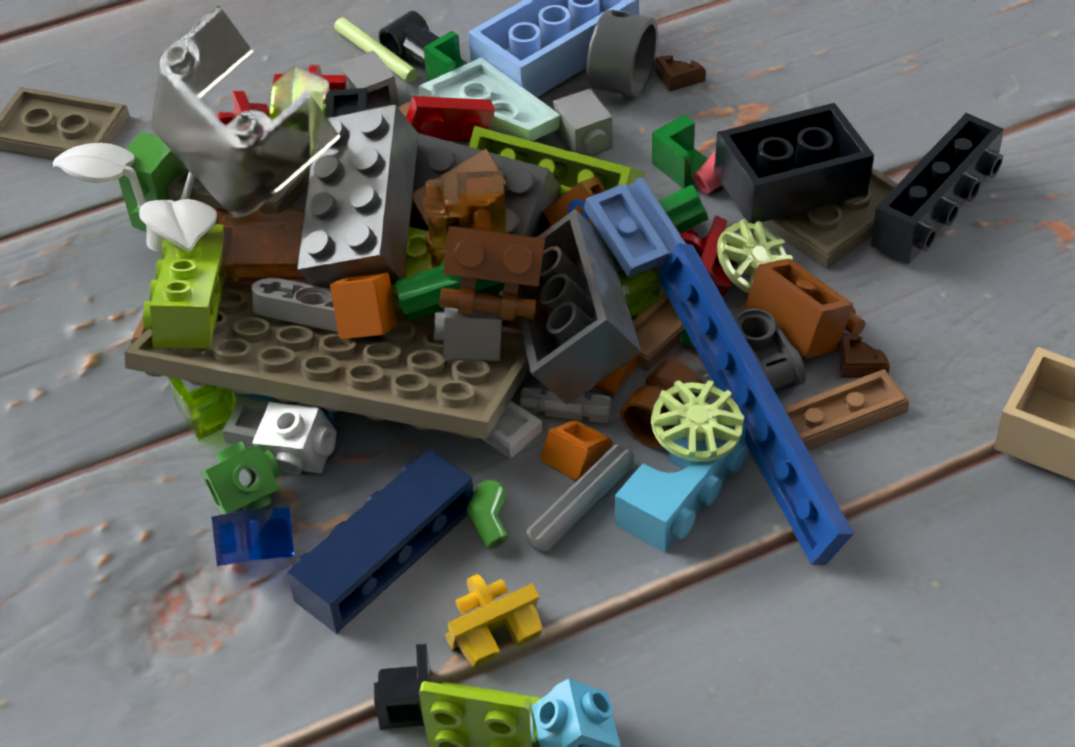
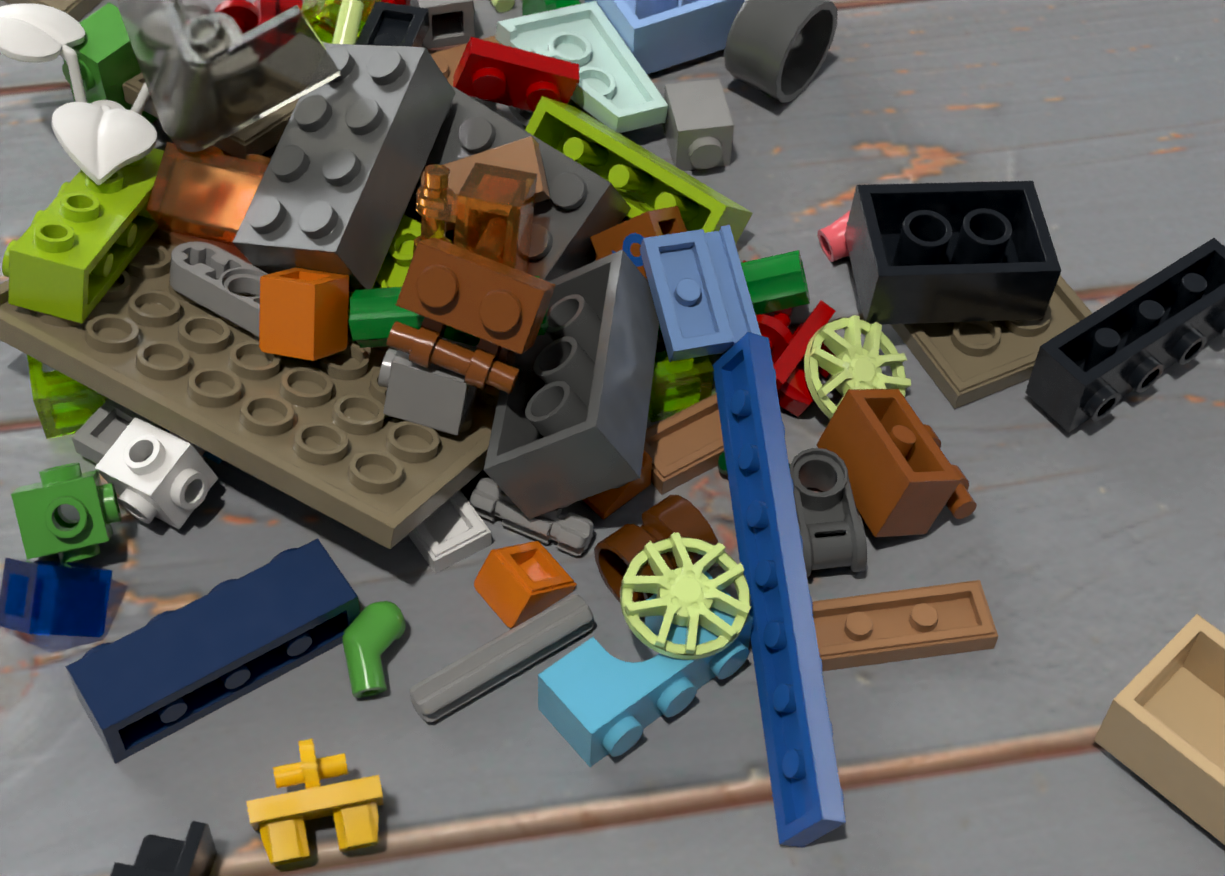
camera: 10 degrees right, 5 degrees up
green panel [652,115,708,188] -> none
reddish brown tile [653,55,706,92] -> none
reddish brown tile [838,333,890,378] -> none

